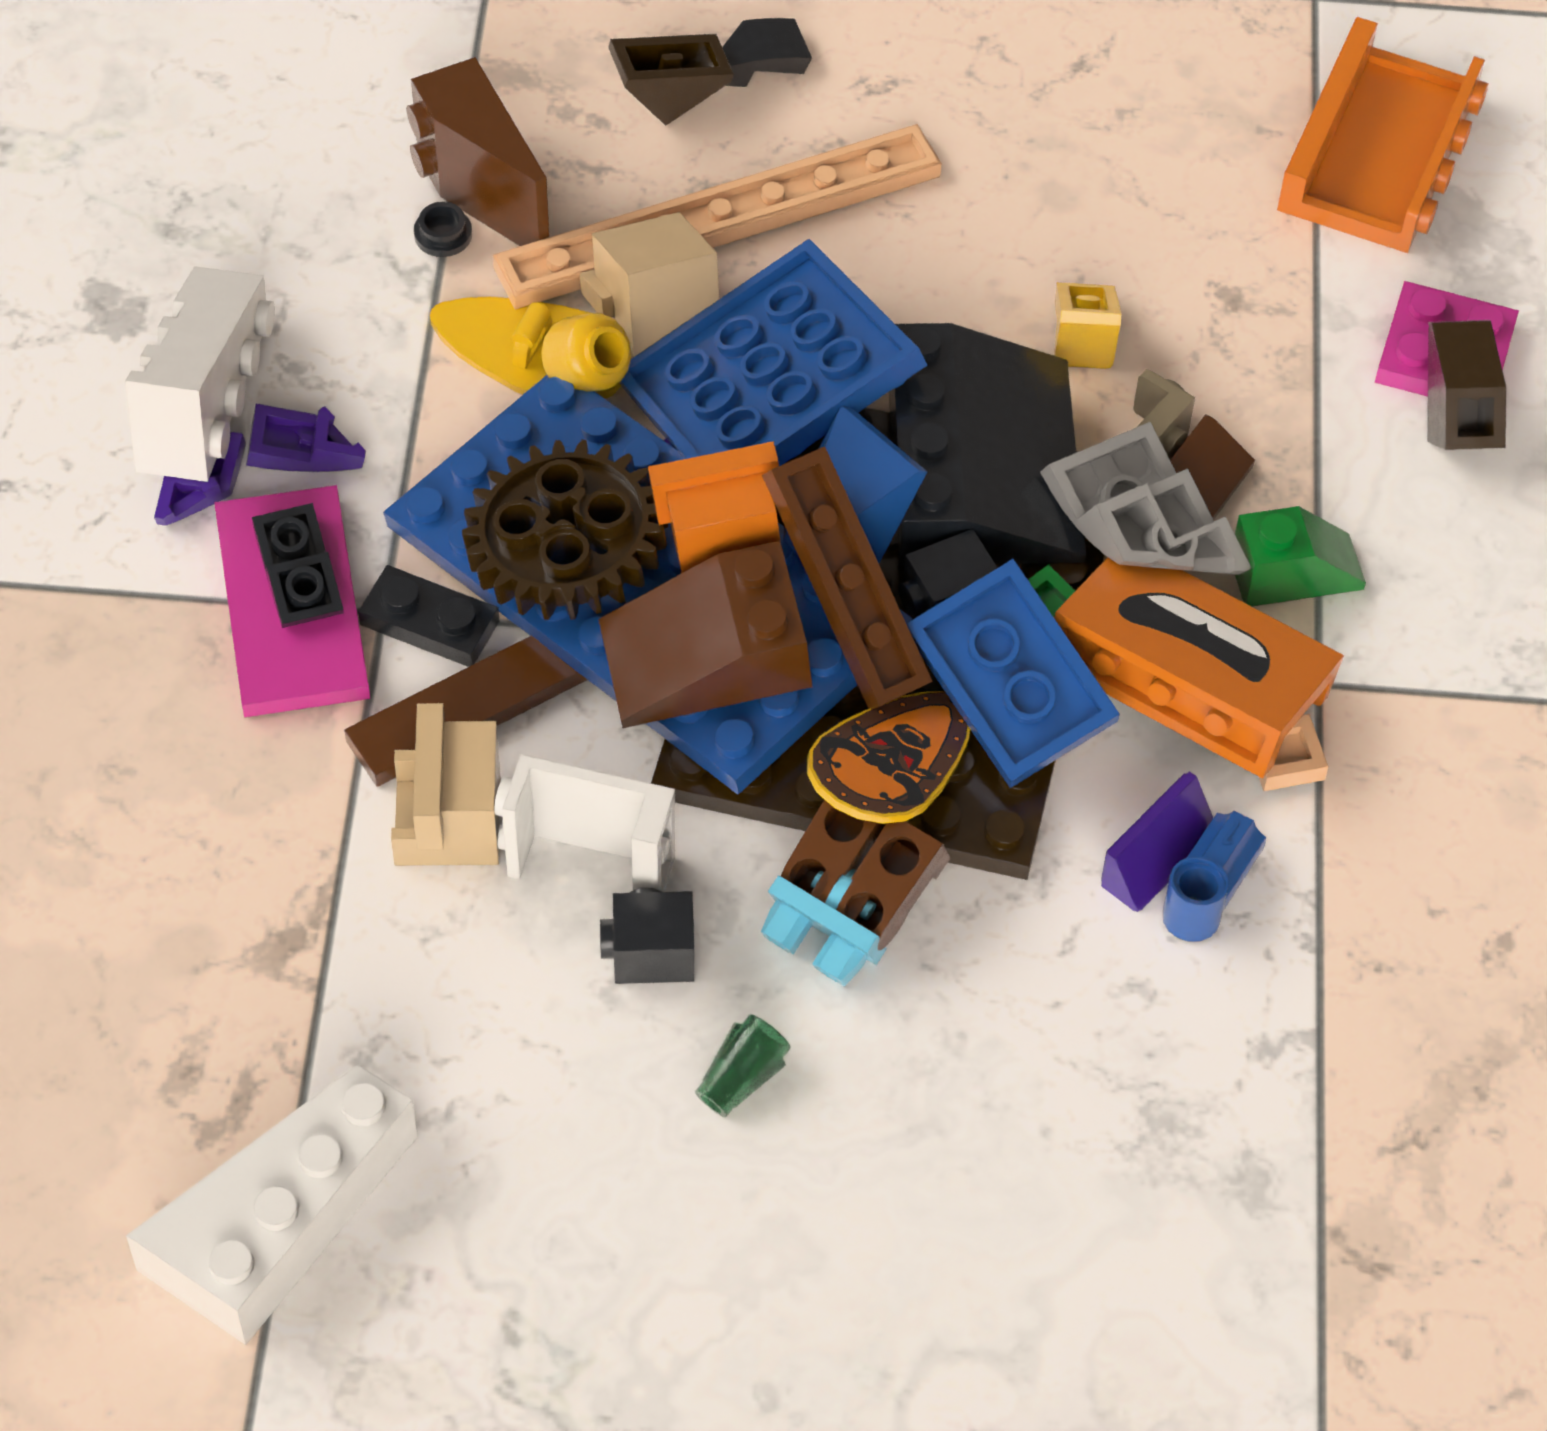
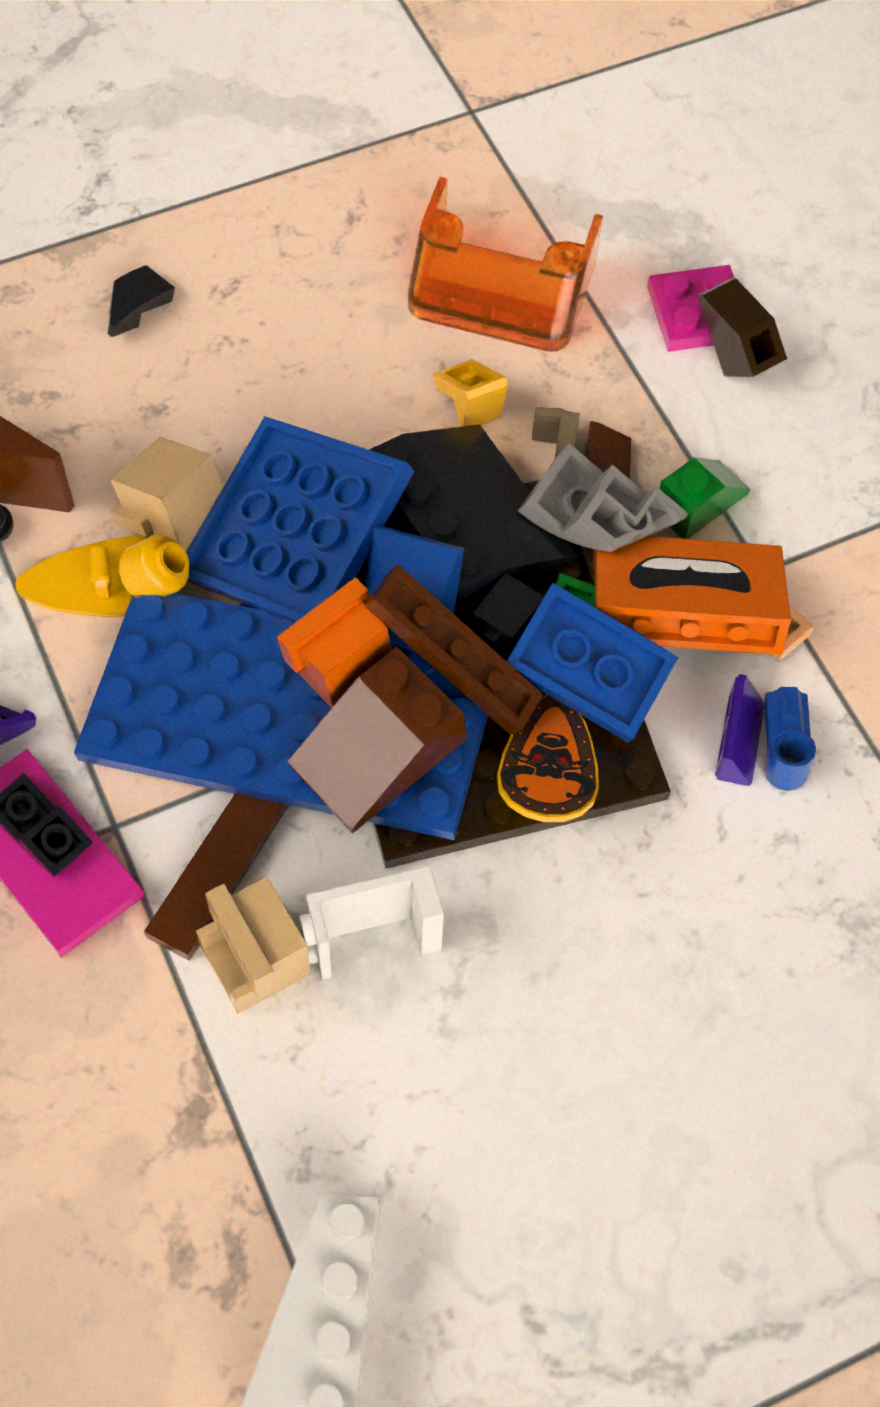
camera: 30 degrees left, 5 degrees up
black plate [358,565,500,667] -> none
dark brown gear [462,439,668,620] -> none
light nougat tile [493,124,942,310] -> none
black brick [600,888,694,984] -> none
dark brown slope [608,34,734,126] -> none
clear green cone [695,1014,791,1117] -> none
reddish brown hips [761,799,950,987] -> none
orange panel [1277,17,1489,253] -> none
none -> clear orange windscreen [407,177,603,352]

